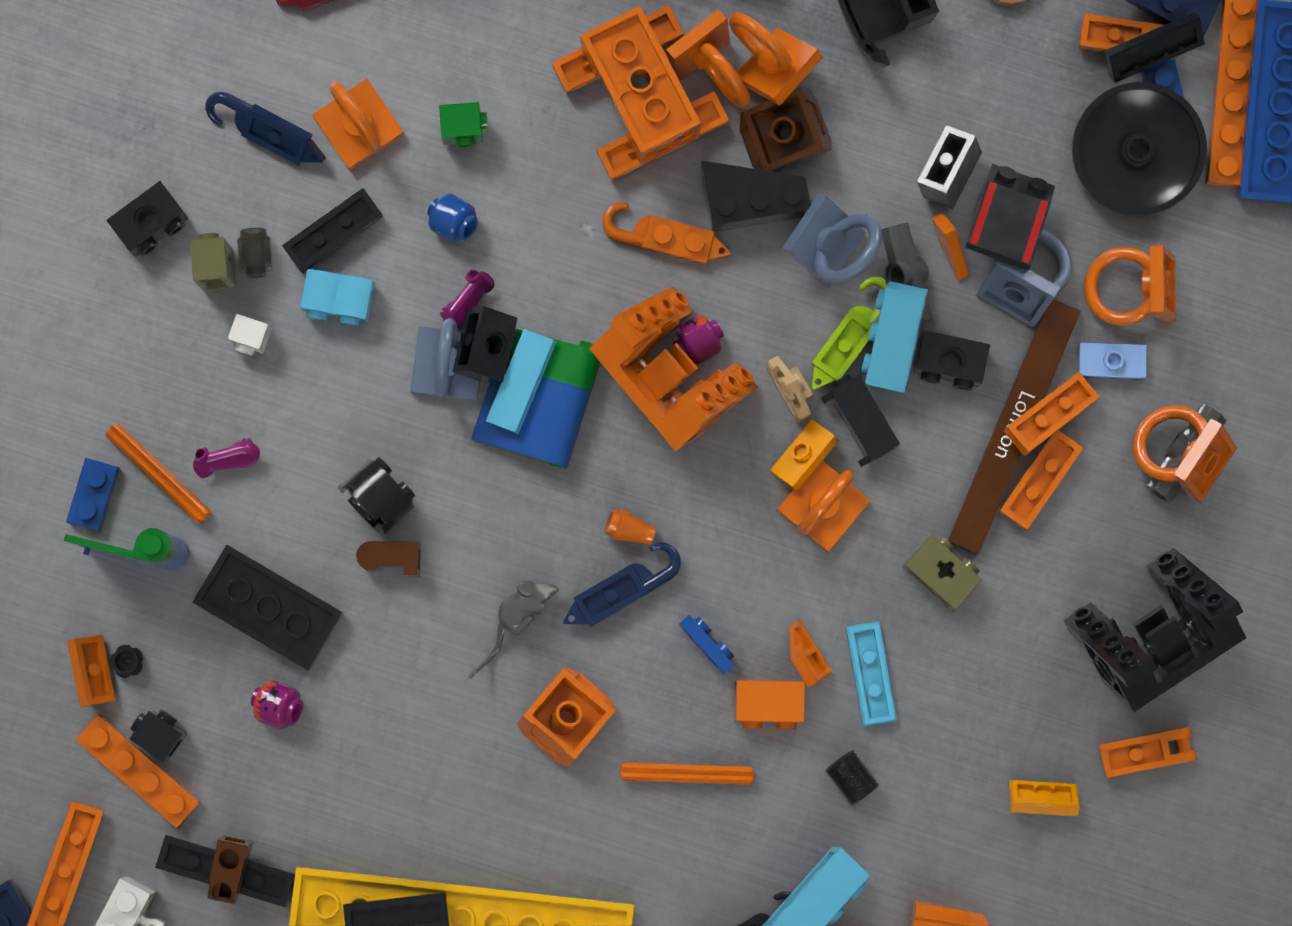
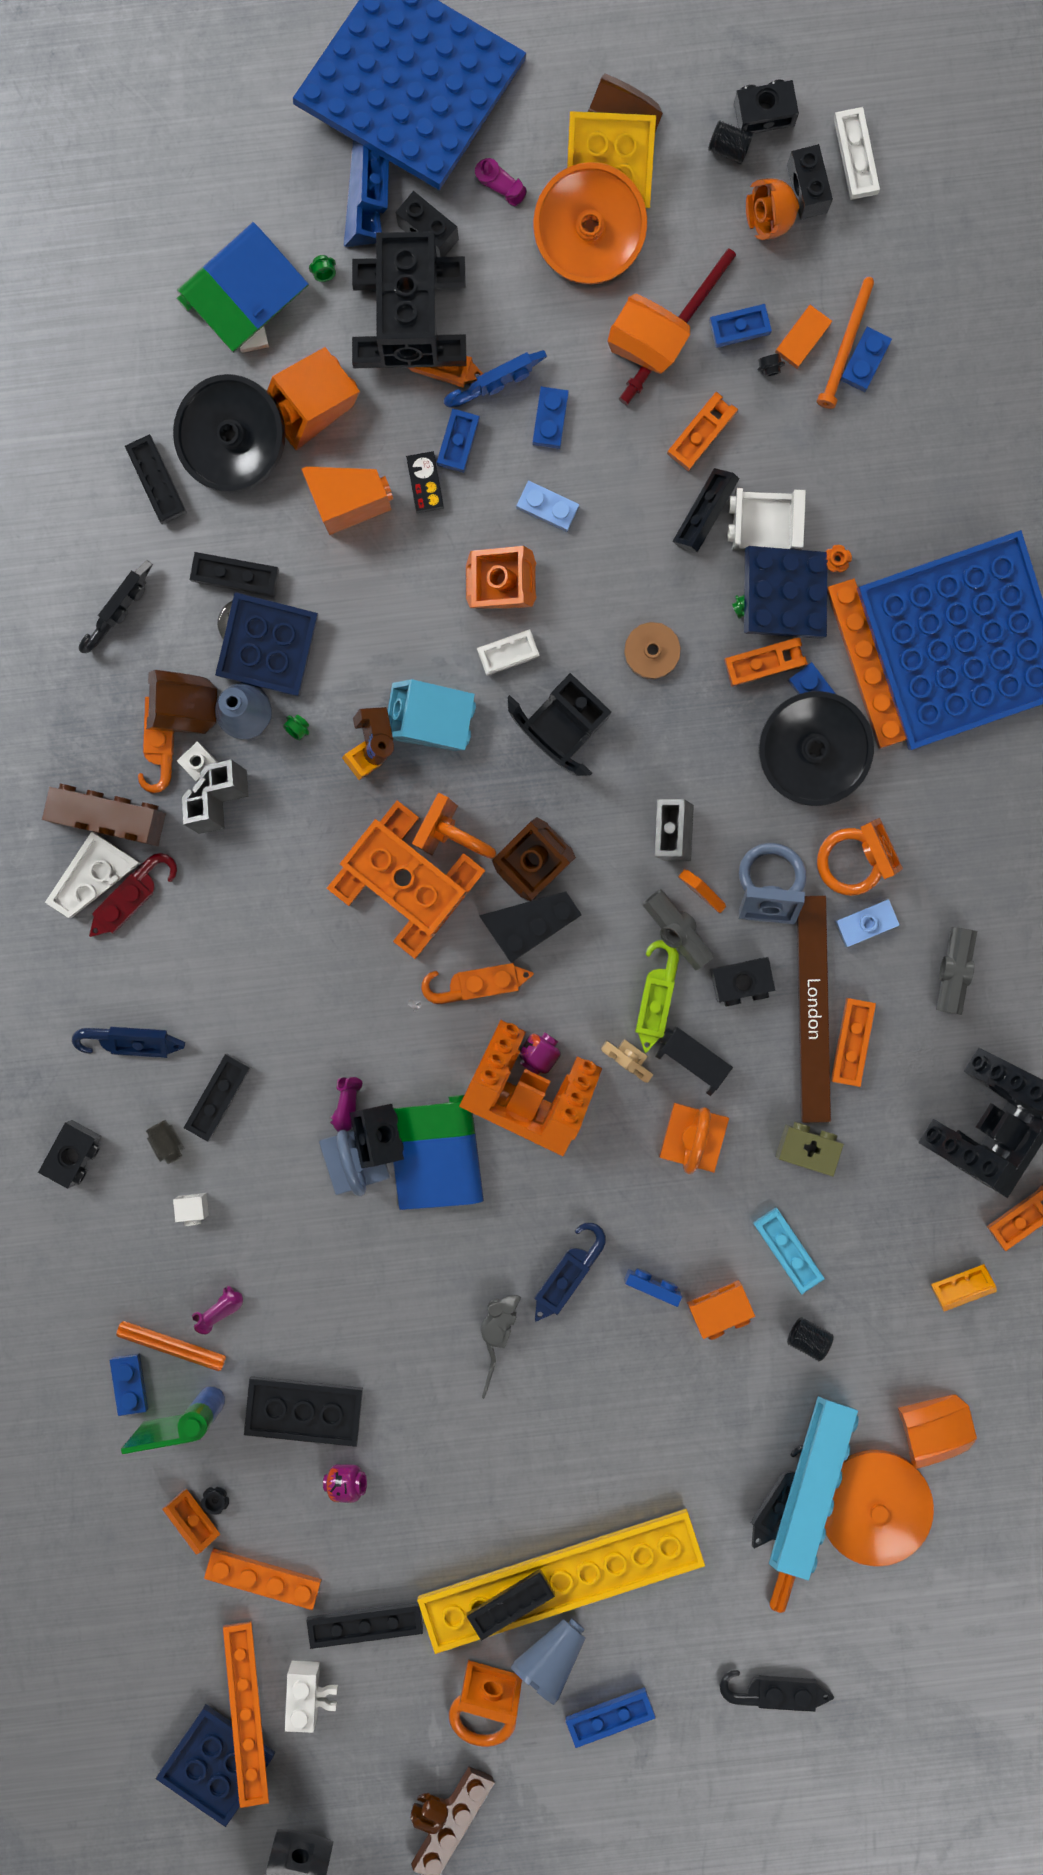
camera: 20 degrees left, 5 degrees up
black brick [130,709,187,762] -> none
olive brick [190,233,236,291] -> none
reddish brown leg [207,835,253,905] -> none
medium azure brick [300,269,376,327] -> none
orange tile [312,79,405,171] -> none
black brick [338,457,415,535] -> none
reddish brown leg [356,541,421,577] -> none
blue head [427,193,478,243] -> none
green brick [439,102,488,148] -> none
medium azure tile [486,329,557,434] -> none
orange slope [517,667,616,768] -> none
orange cone [604,508,656,546] -> none
orange axle [620,763,754,785] -> none
orange tile [729,12,823,106] -> none
light orange plate [770,420,839,491] -> none
sand blue tile [782,194,882,287] -> none
orange tile [789,620,833,688] -> none
medium azure brick [861,281,928,393] -> none
black slope [965,164,1055,271] -> none
orange plate [1003,372,1100,457] -> none
black plate [1104,12,1205,83] -> none
orange tile [1133,405,1237,504] -> none

